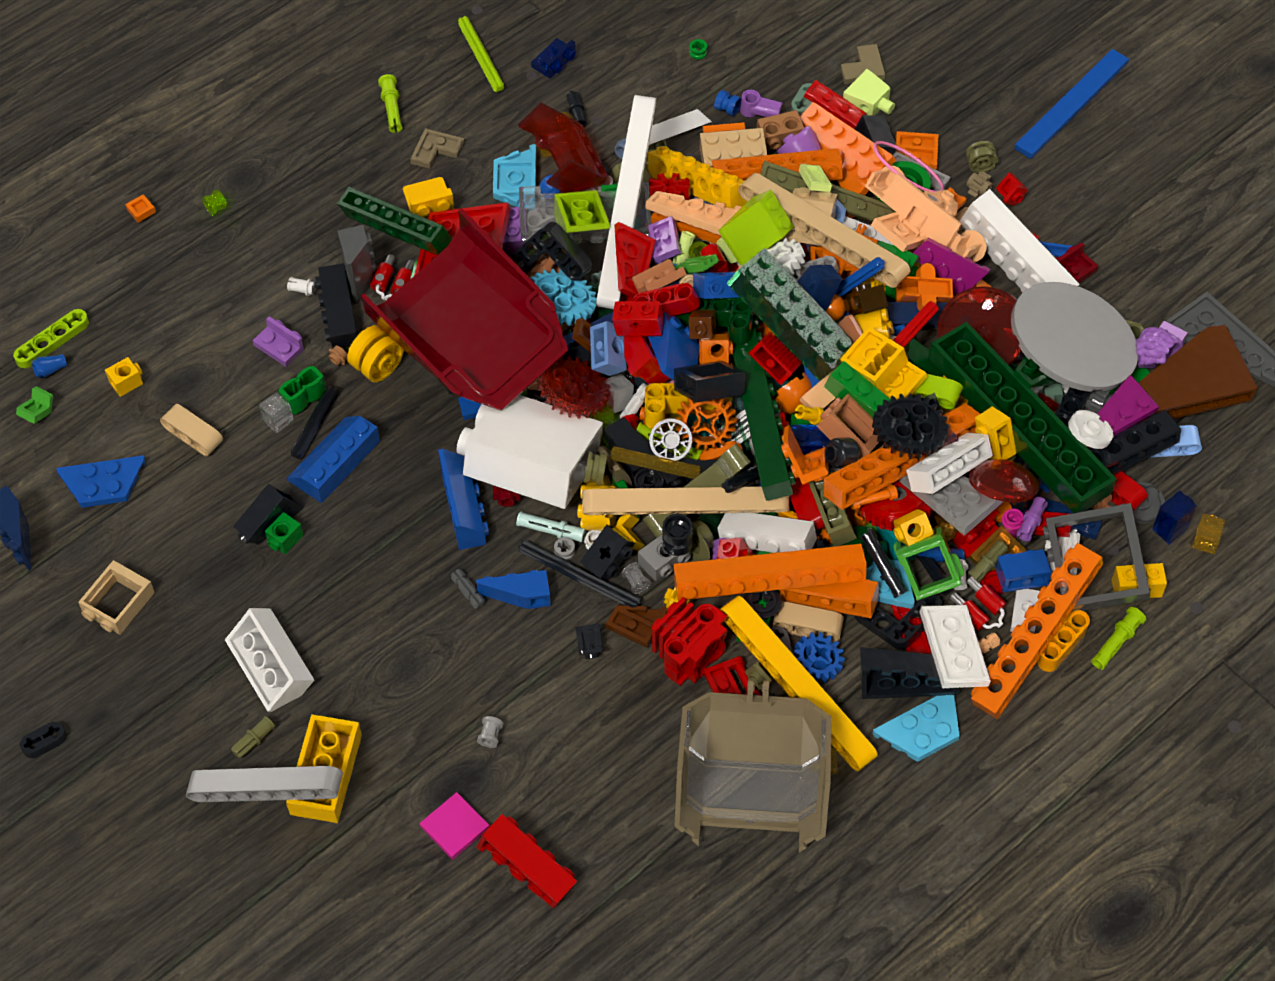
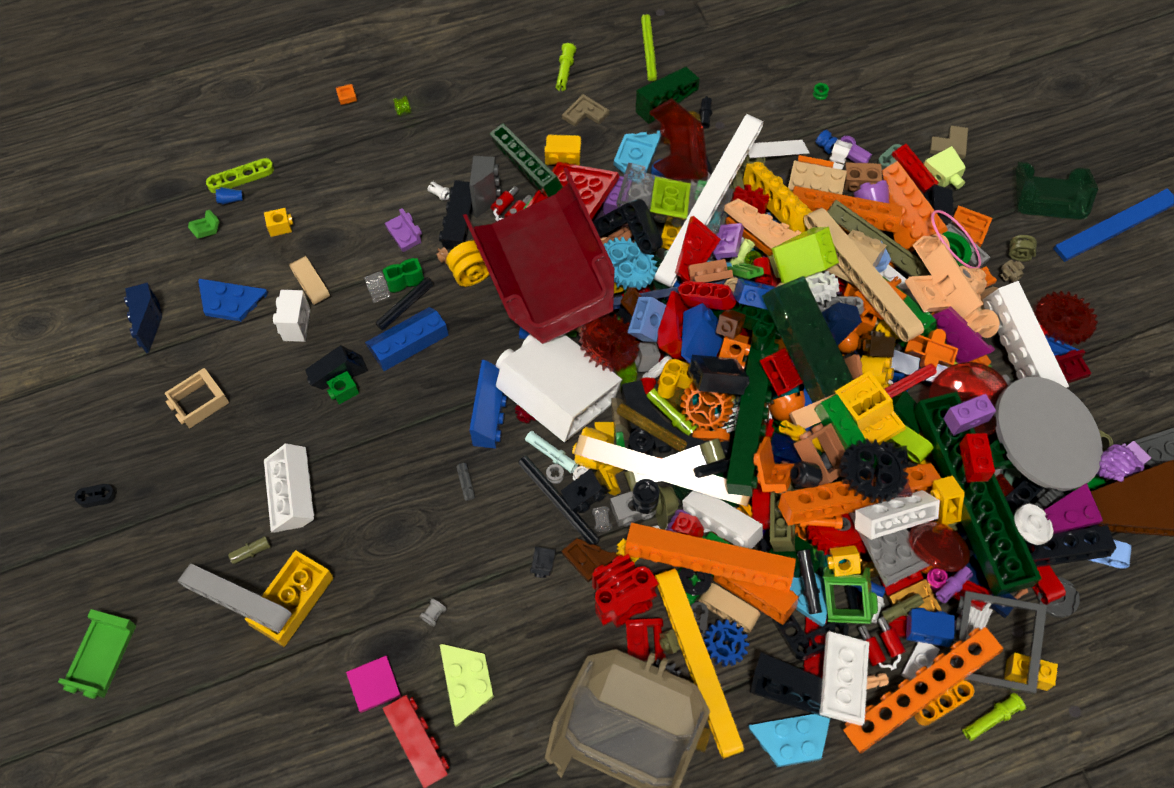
camera: 20 degrees right, 5 degrees up
blue slope [476,570,551,609] -> none
clear blue bracket [531,38,576,79] -> none
olive wheel [584,451,607,485] -> none
red brick [612,301,664,336] -> none
wheel [649,419,692,462] -> none
yellowish green tile [799,164,832,192] -> none
blue axle [835,257,885,297] -> none
red bracket [996,172,1028,206] -> none
clear blue brick [1152,490,1197,545] -> none
clear yellow brick [1192,514,1225,554] -> none
none -> bright green panel [58,609,136,699]
none -> white brick [273,290,311,342]
none -> yellowish green wing [440,644,494,727]
none -> dark green wedge [636,67,700,124]
none -> yellow brick [661,220,683,250]
none -> white leg [830,139,852,170]
none -> medium lavender brick [943,394,996,436]
none -> red brick [959,433,995,482]
none -> clear green windscreen [1016,162,1099,219]
none -> clear red gear [1034,291,1098,346]

